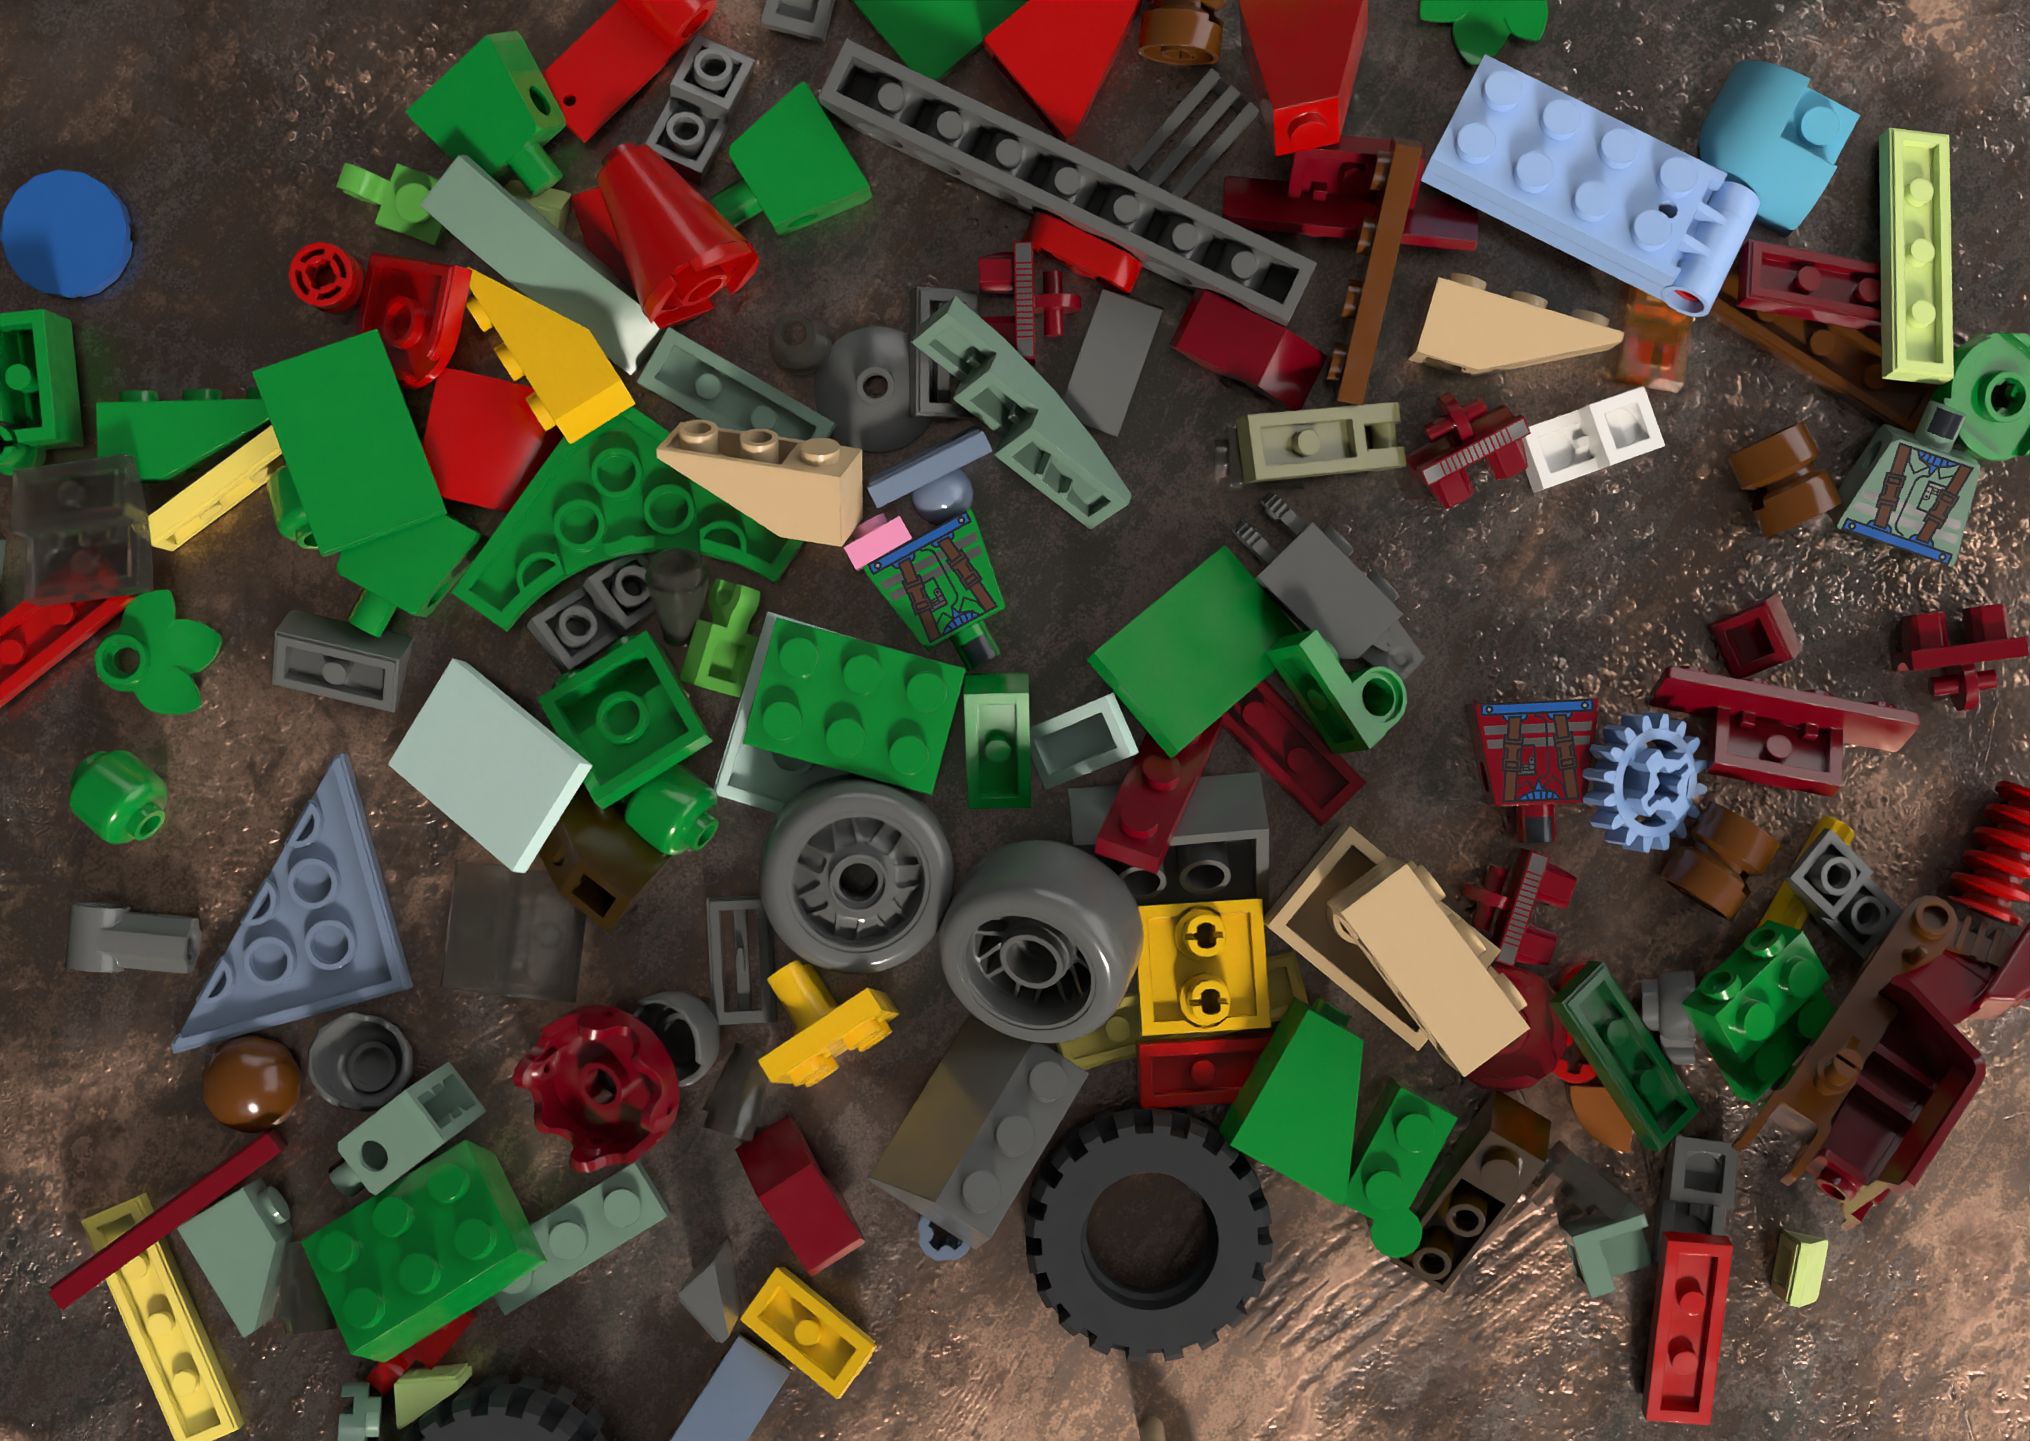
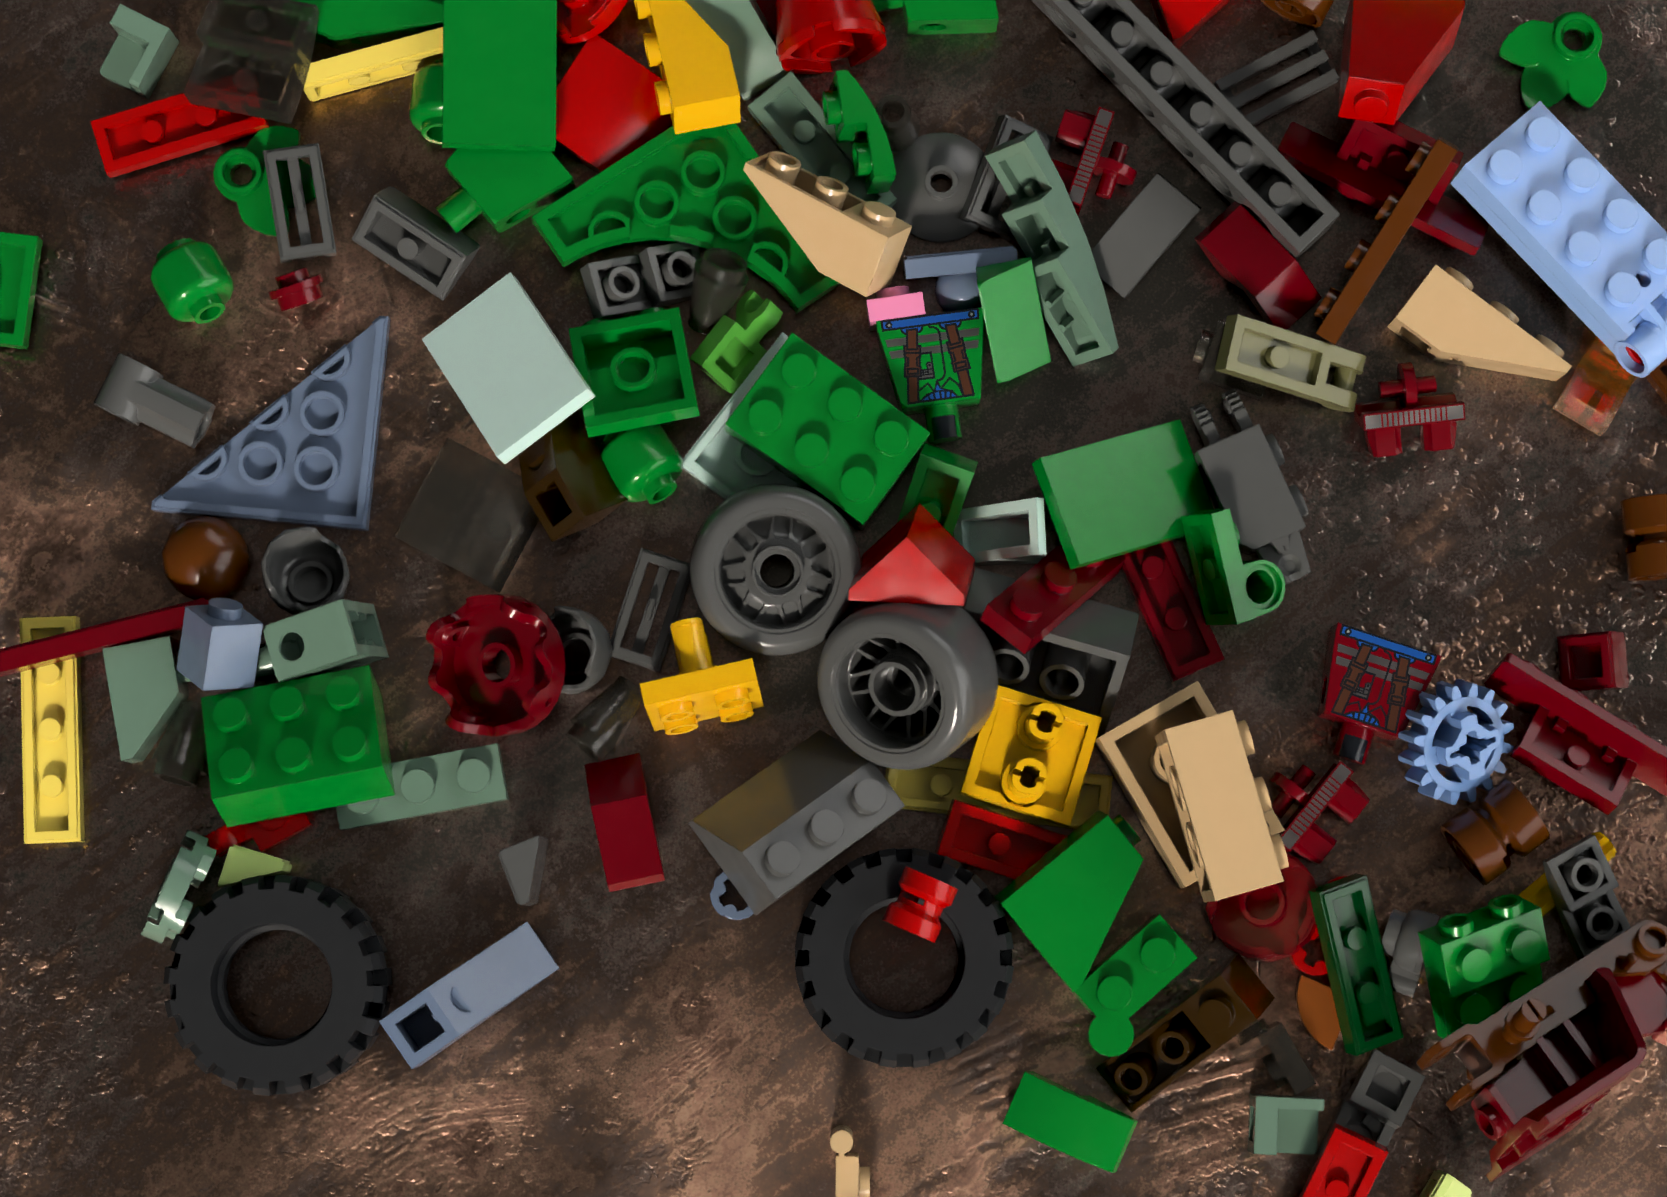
camera: 20 degrees right, 5 degrees down
yellow plate [740,1267,877,1399] -> none
red beam [1020,212,1143,295] -> none
white slope [1522,386,1665,493] -> none
none -> sand blue brick [176,598,263,691]
none -> dark grey tile [263,143,336,264]
none -> dark red plate [268,267,324,311]
none -> green slope [822,70,896,194]
none -> red slope [848,503,975,606]
none -> red wheel [882,866,958,943]
none -> green slope [976,257,1051,383]
none -> green slope [1003,1071,1138,1173]

